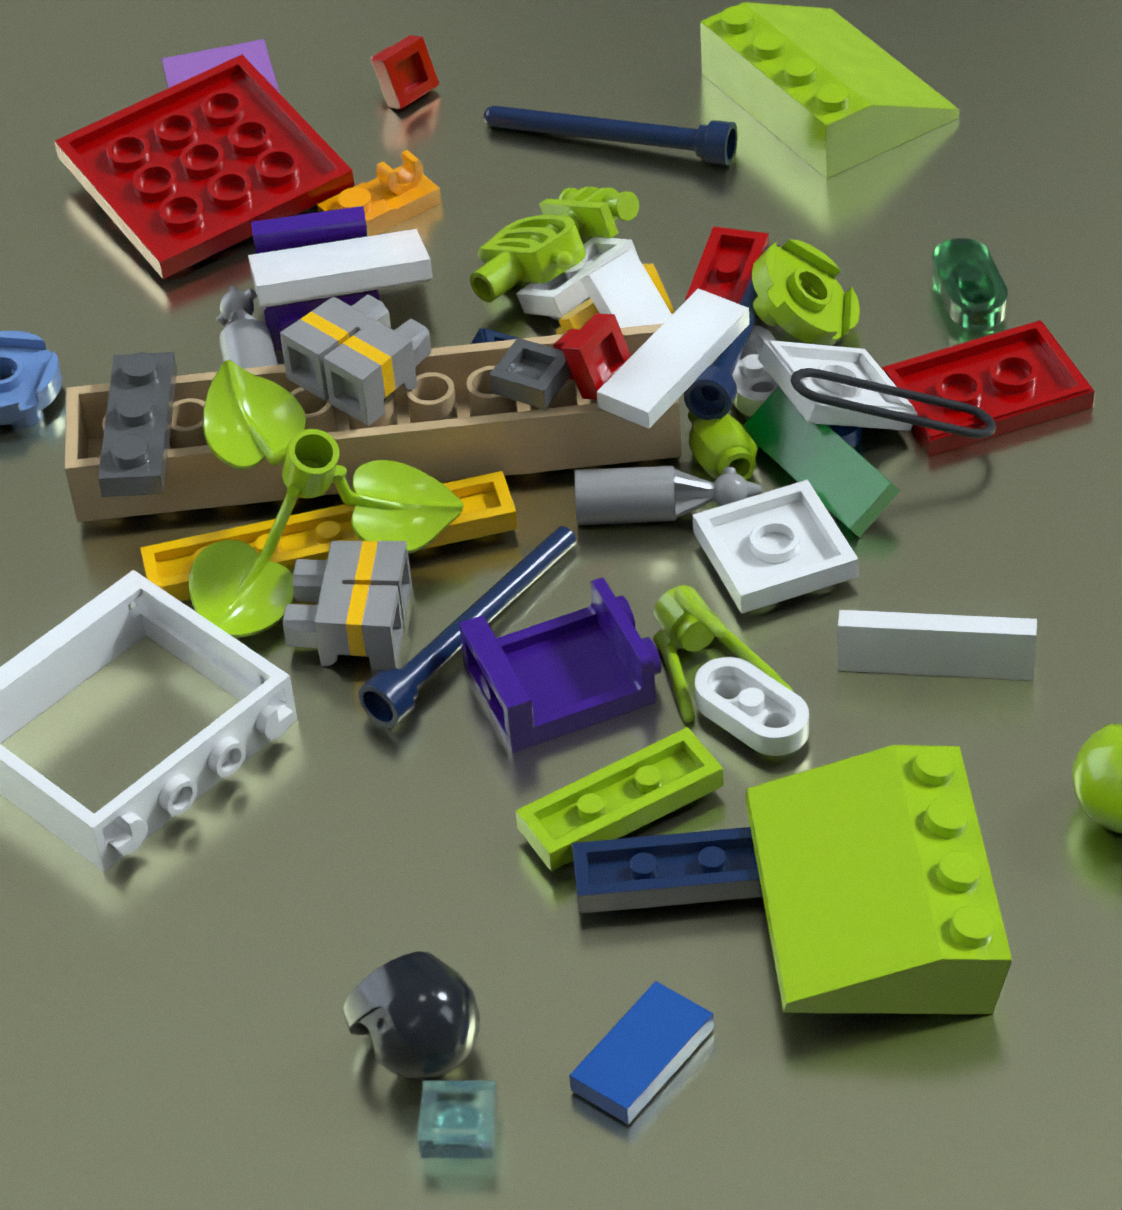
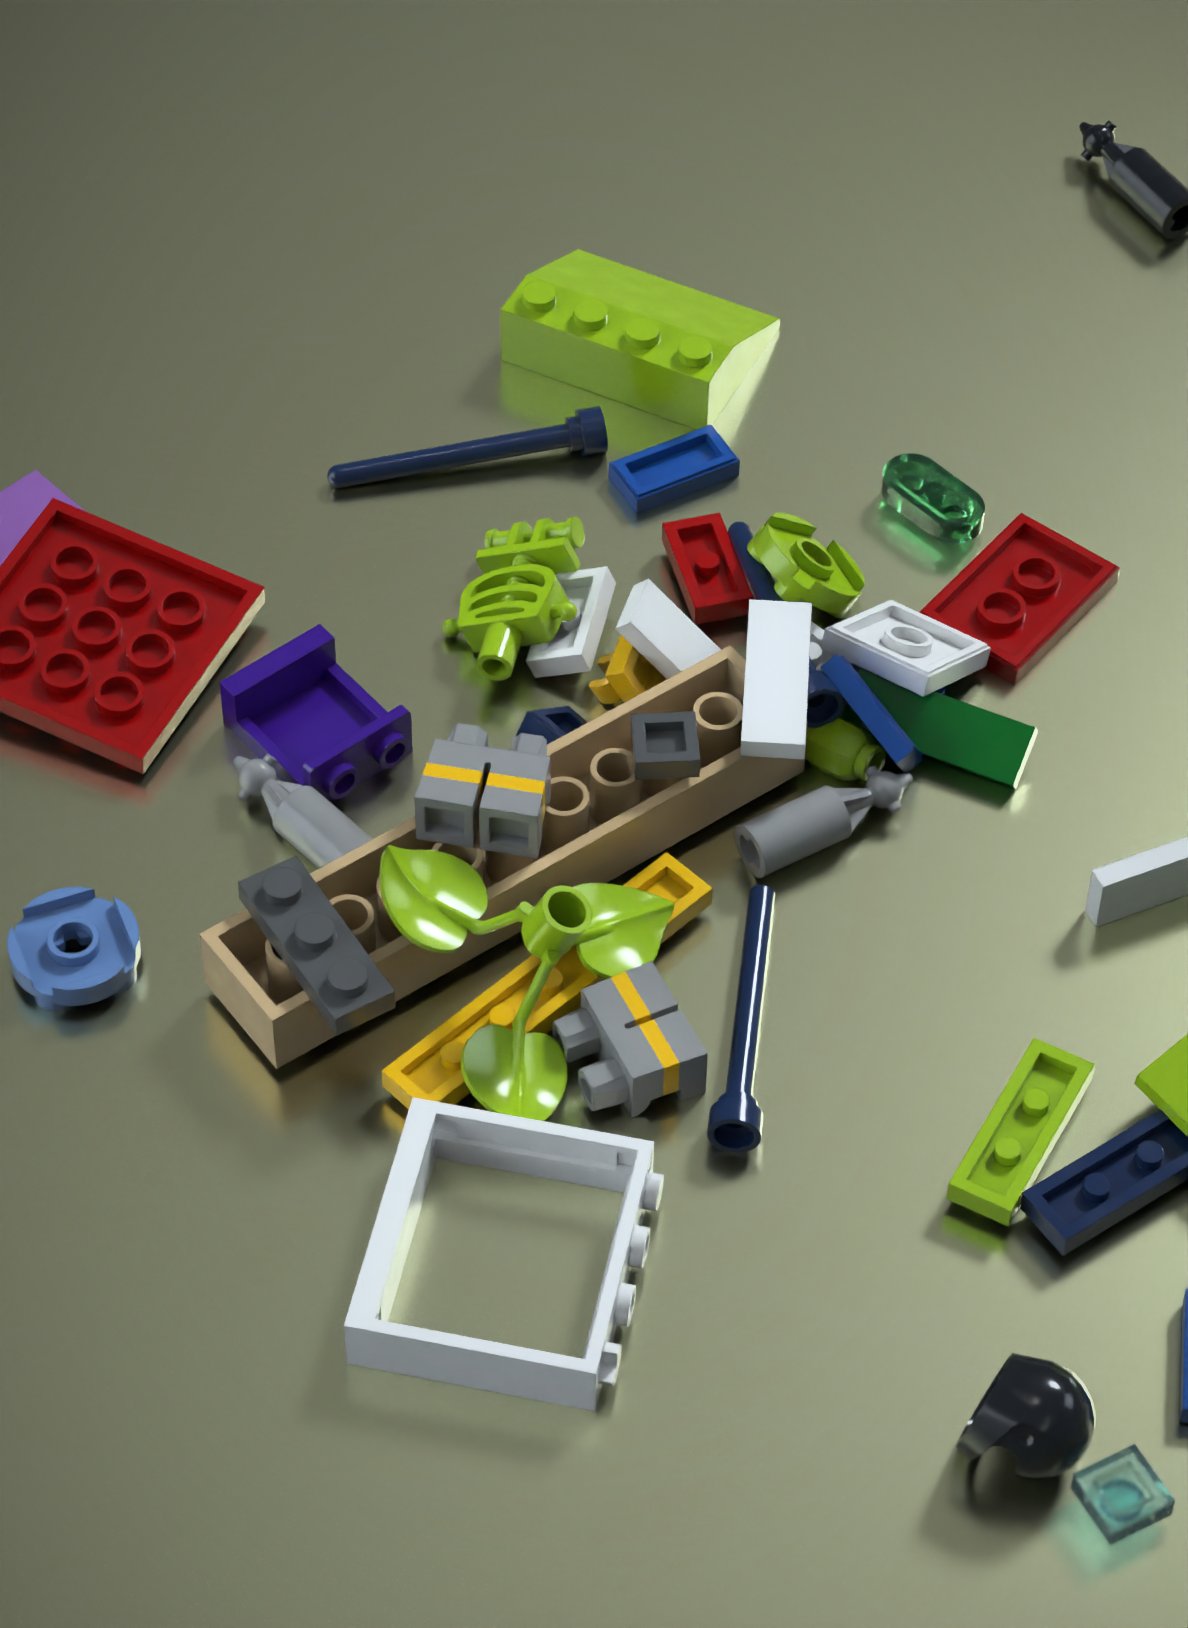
camera: 35 degrees left, 5 degrees up
white tile [248,229,433,308] -> none
light orange plate [317,150,441,236] -> none
red tile [370,35,440,109] -> none
dark purple panel [459,577,662,753] -> none
red tile [553,313,631,400] -> none
lime plant [653,585,793,723] -> none
white plate [693,480,858,614] -> none
white plate [695,657,809,756] -> none
black piece [790,368,996,439] -> none
none -> blue tile [608,424,740,514]
none -> blue tile [820,654,923,773]

